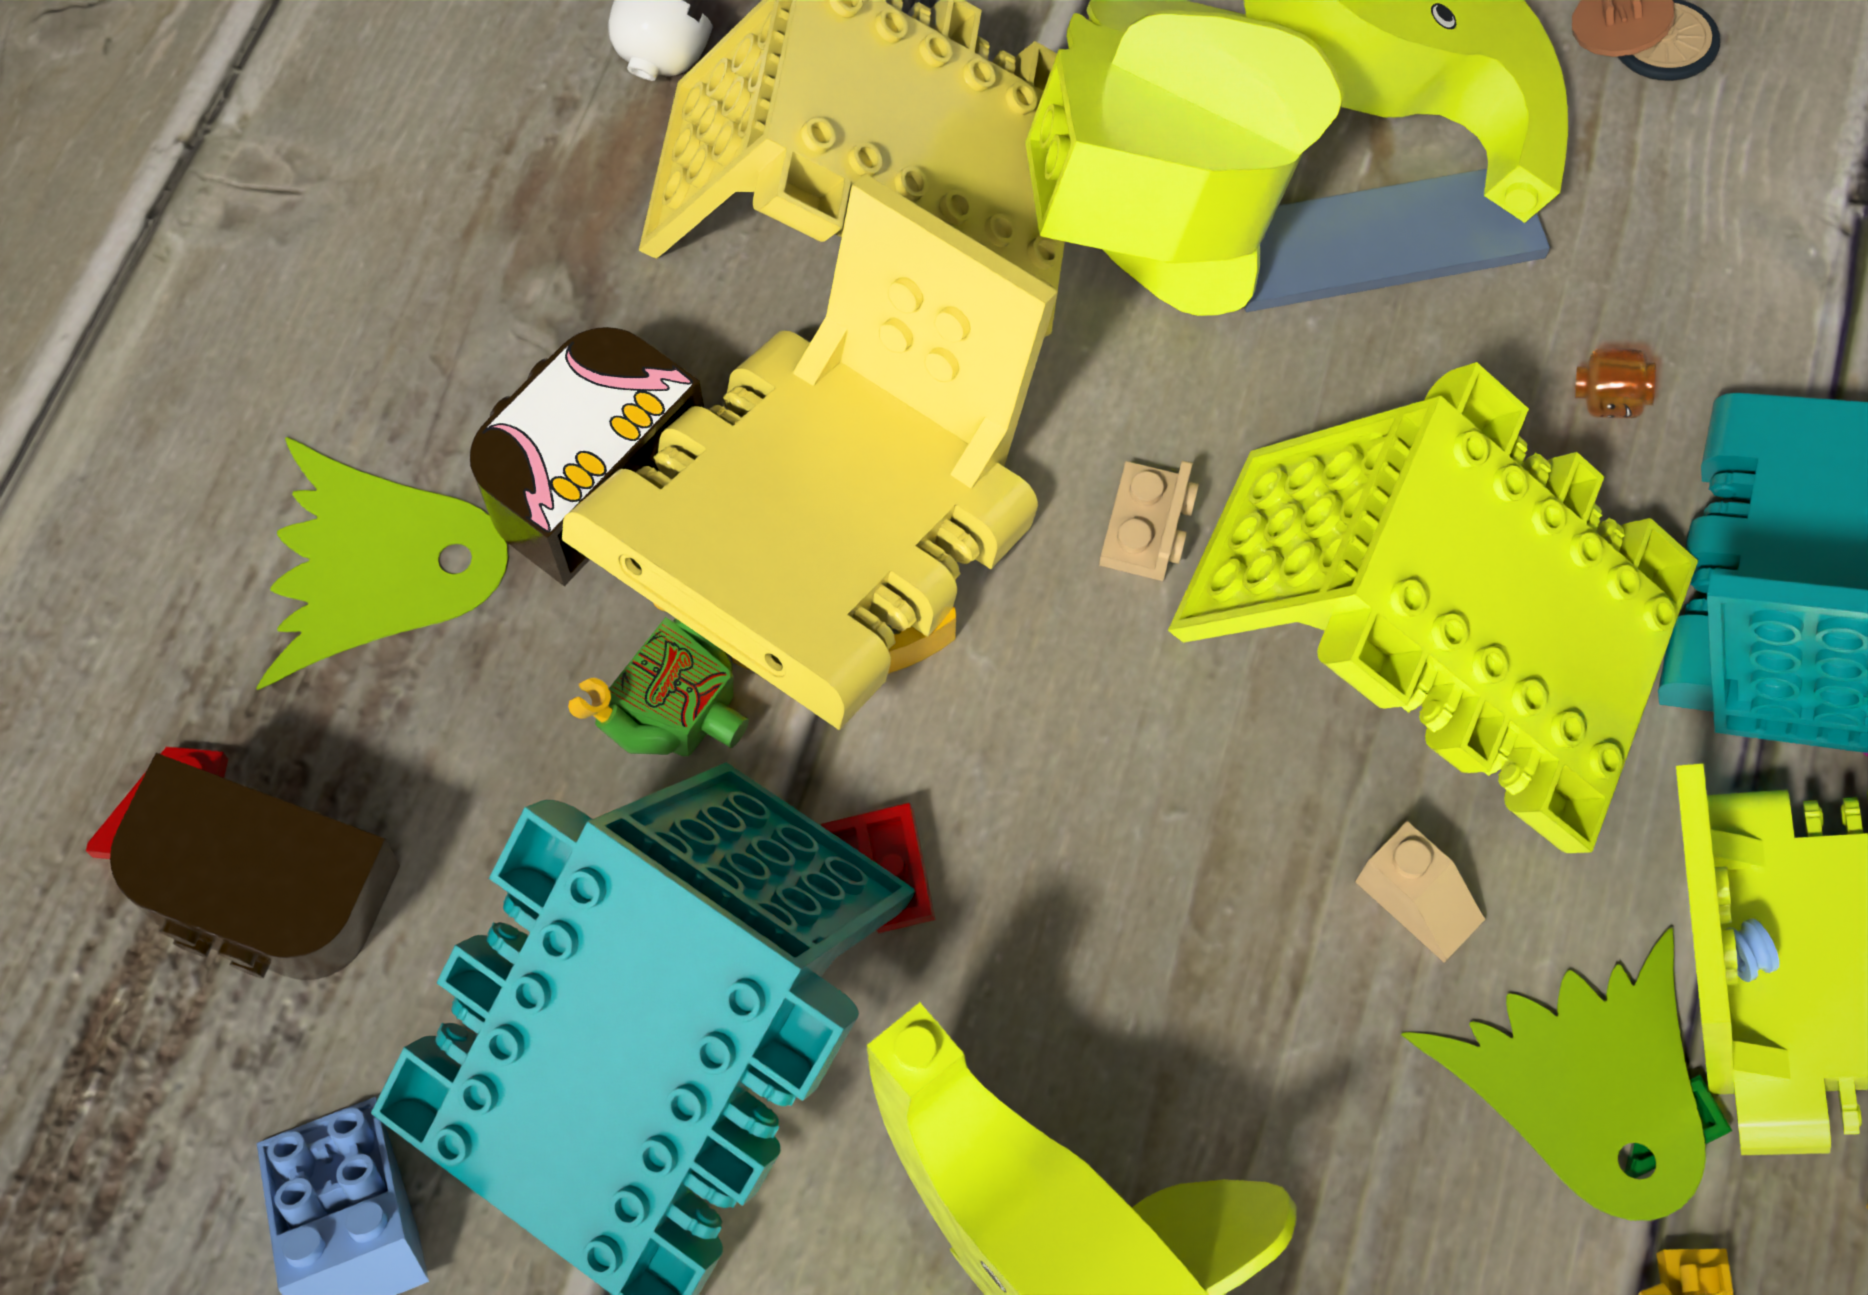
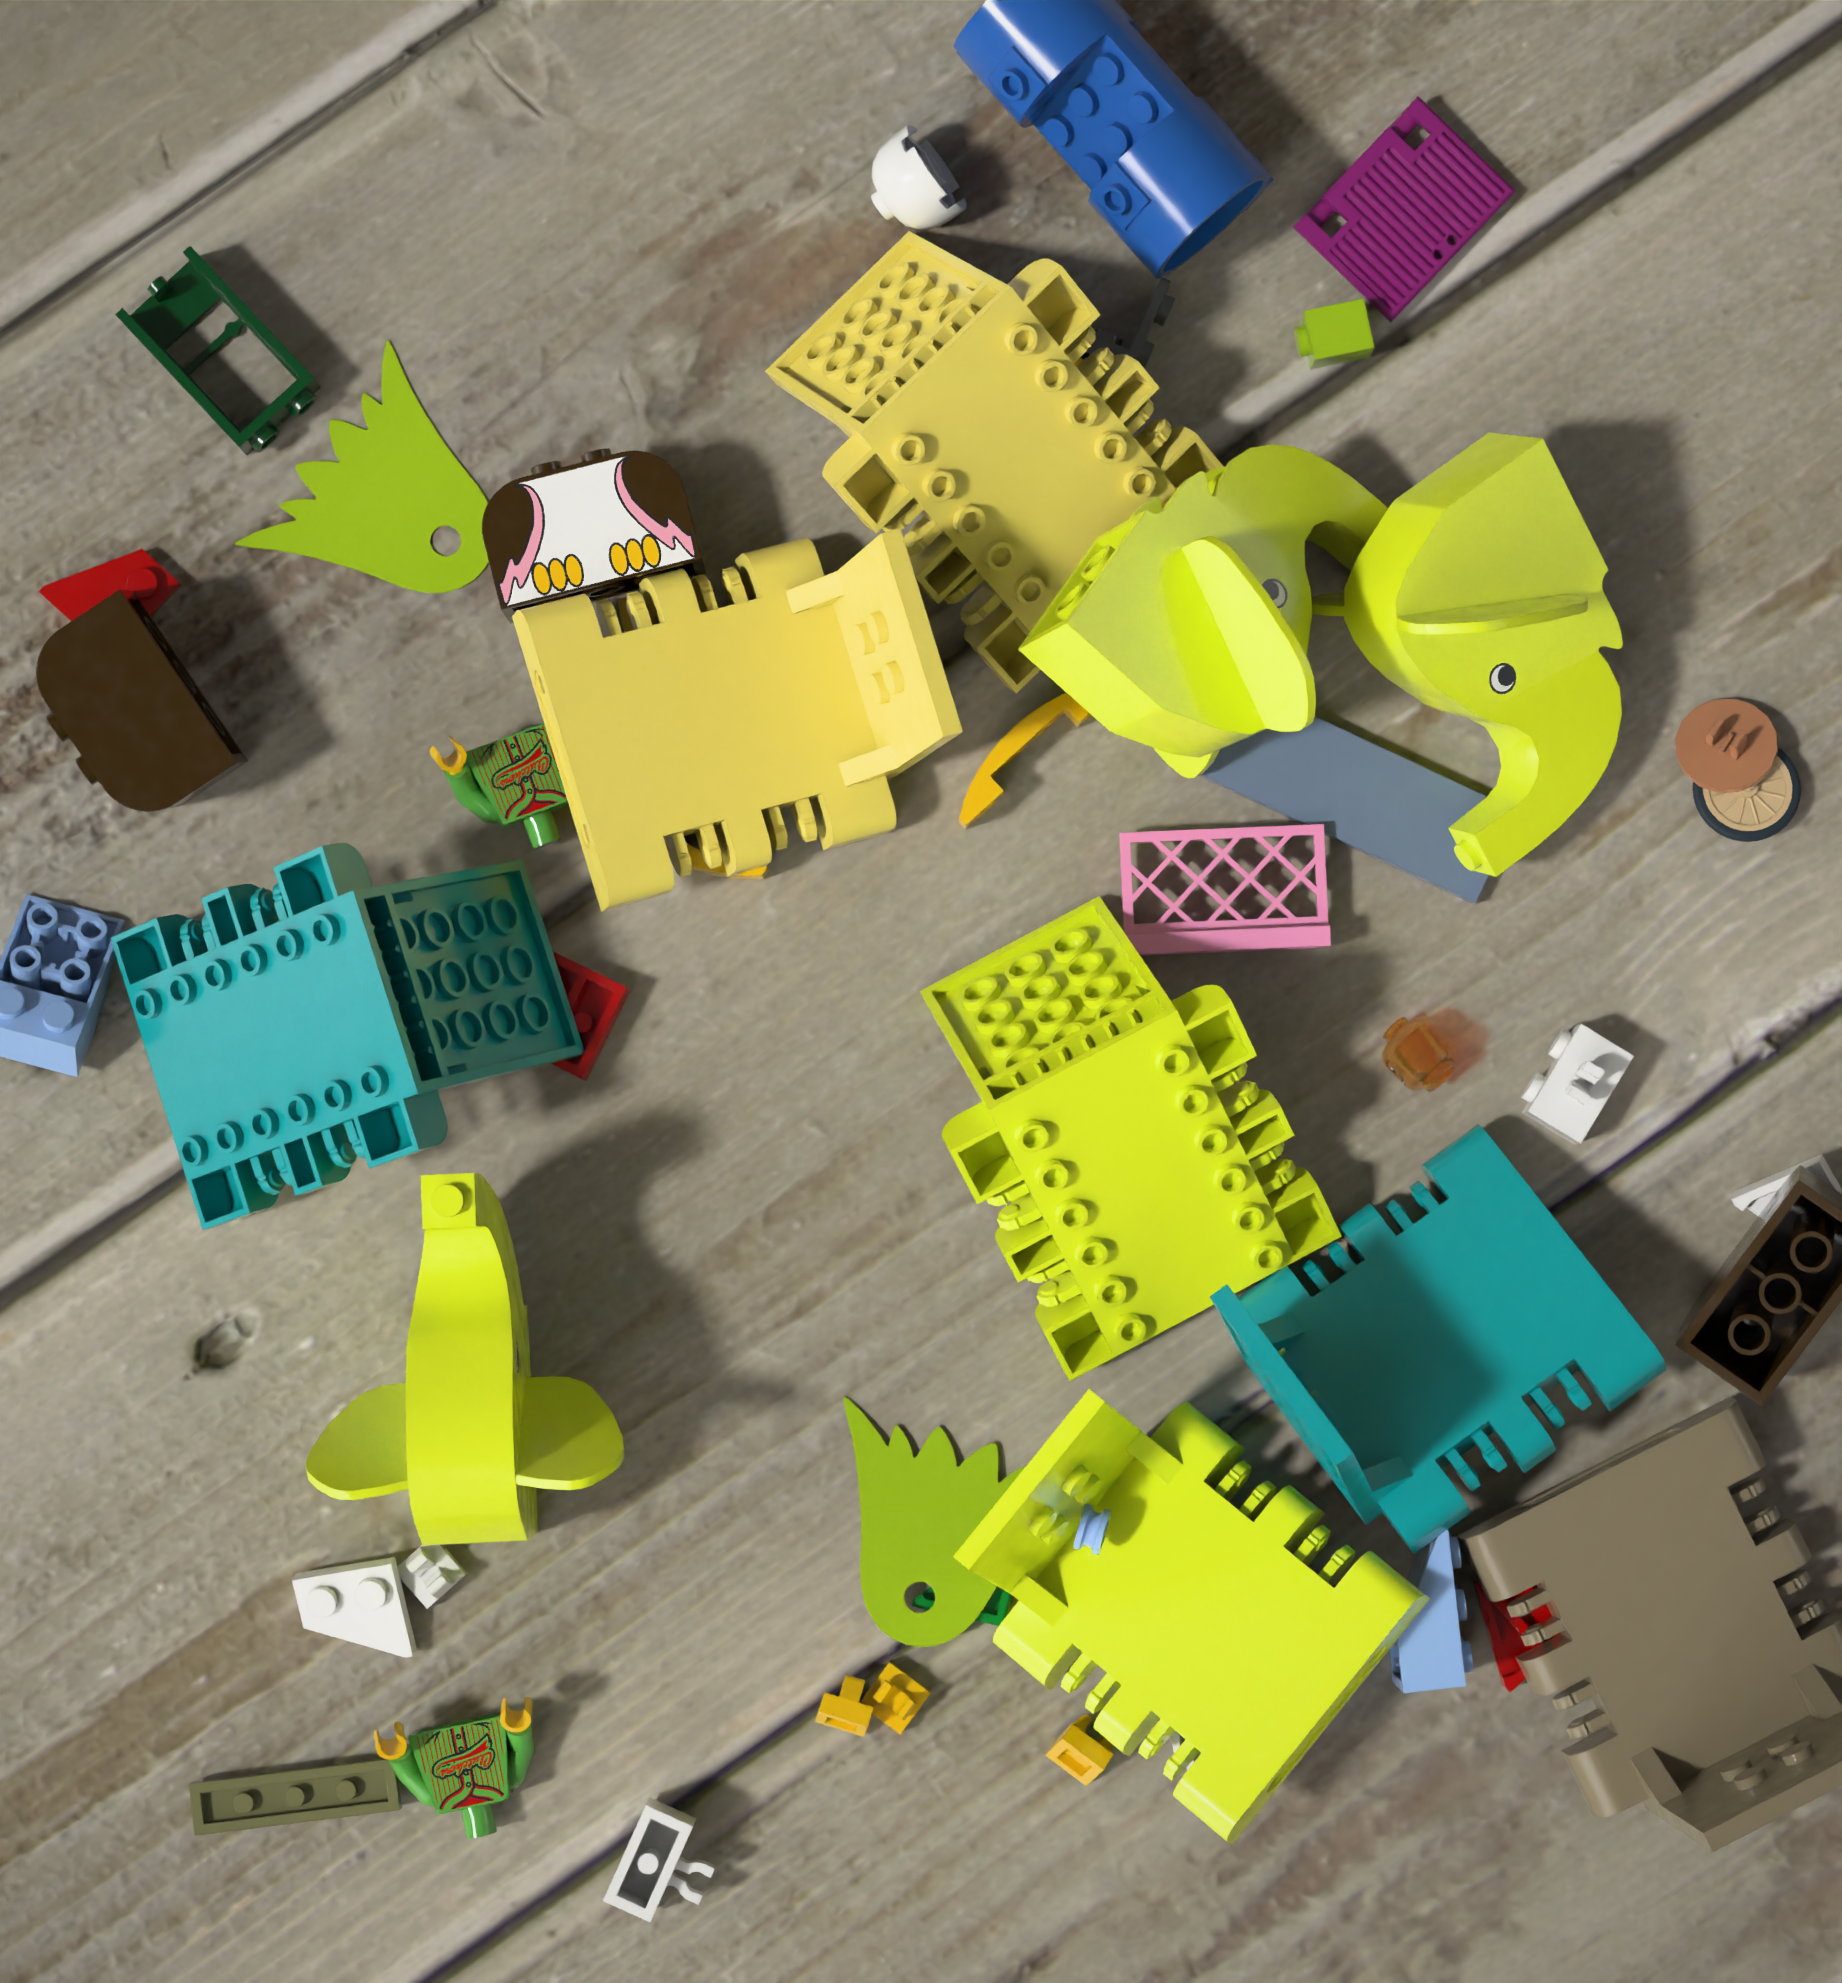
camera: 40 degrees right, 20 degrees up
tan bracket [1099,460,1199,581] -> none
tan slope [1355,821,1485,963] -> none
none -> dark green door [115,246,321,456]
none -> yellow slope [959,693,1092,830]
none -> bright pink fence [1119,824,1331,956]
none -> white brick [1521,1024,1634,1145]

